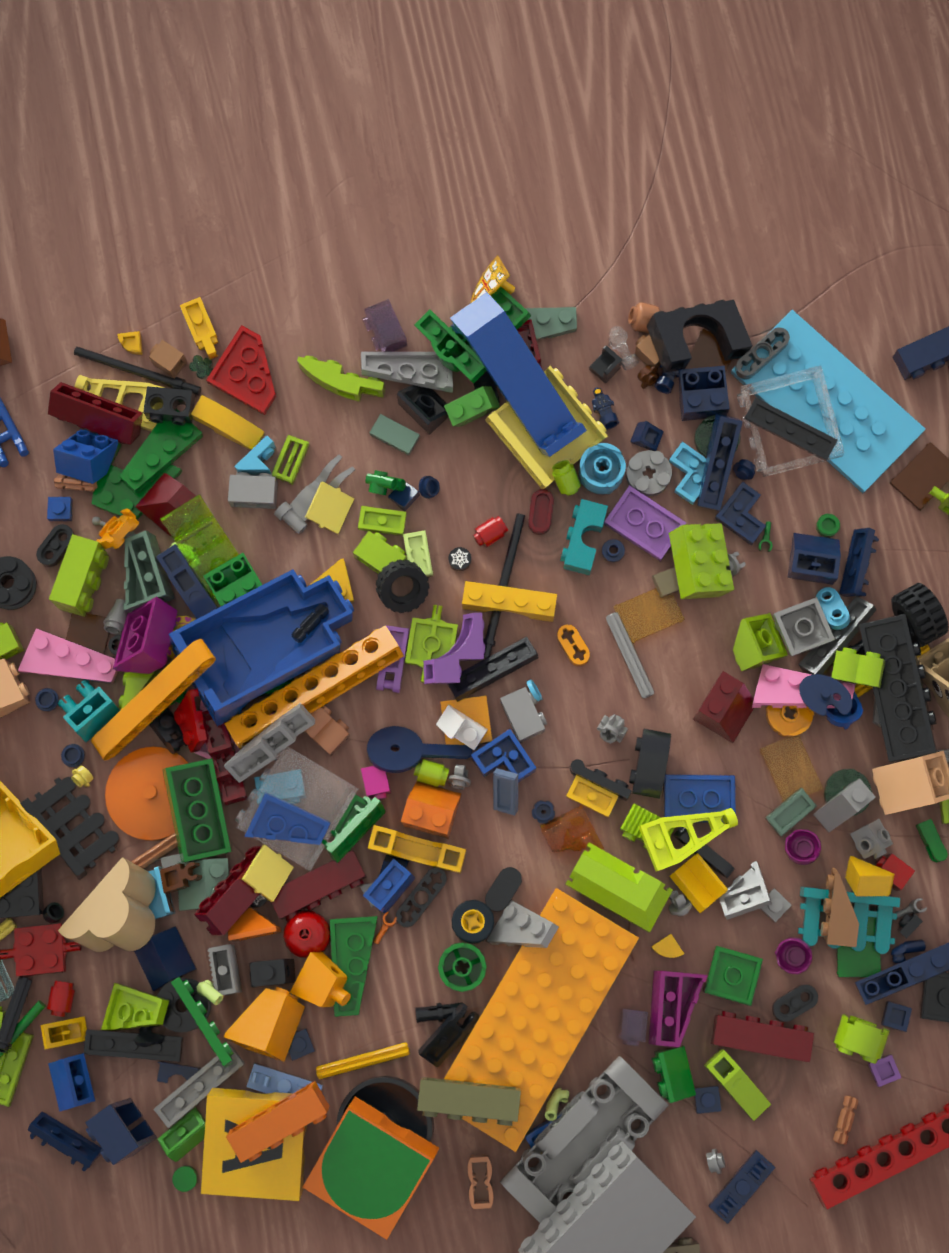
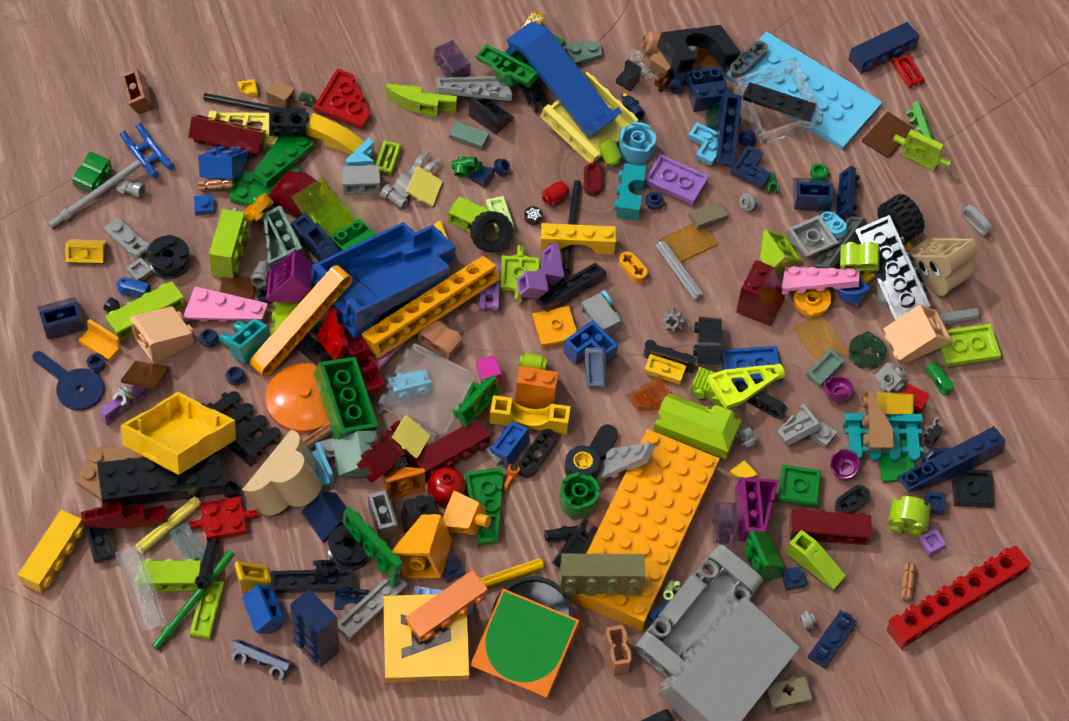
camera: 15 degrees left, 20 degrees down
black plate [36,524,75,567] -> none
red brick [47,981,75,1017] -> none
light yellow plate [71,766,93,787] -> none
lime wing [101,983,169,1031] -> none
bright green slope [157,1107,205,1162] -> none
reddish brown plate [160,862,202,894] -> none
green tile [172,1166,198,1192] -> none
yellow hinge [180,297,218,360] -> none
yellowish green arm [197,980,223,1005] -> none
light grey slope [224,703,315,783] -> none
blue wing [244,792,330,845] -> none
black axle [291,604,329,643] -> none
lime plate [358,506,407,536] -> none
dark blue piece [367,726,472,773] -> none
white slope [436,705,488,750] -> none
bright green brick [444,386,500,427] -> none
light grey plate [448,764,471,790] -> none
dark blue plate [532,801,555,824] -> none
light grey plate [626,450,672,496] -> none
dark blue slope [630,421,664,451] -> none
lime piece [669,523,734,599] -> none
yellow panel [669,853,728,913] -> none
dark blue piece [799,674,852,716] -> none
light grey slope [813,778,876,833] -> none

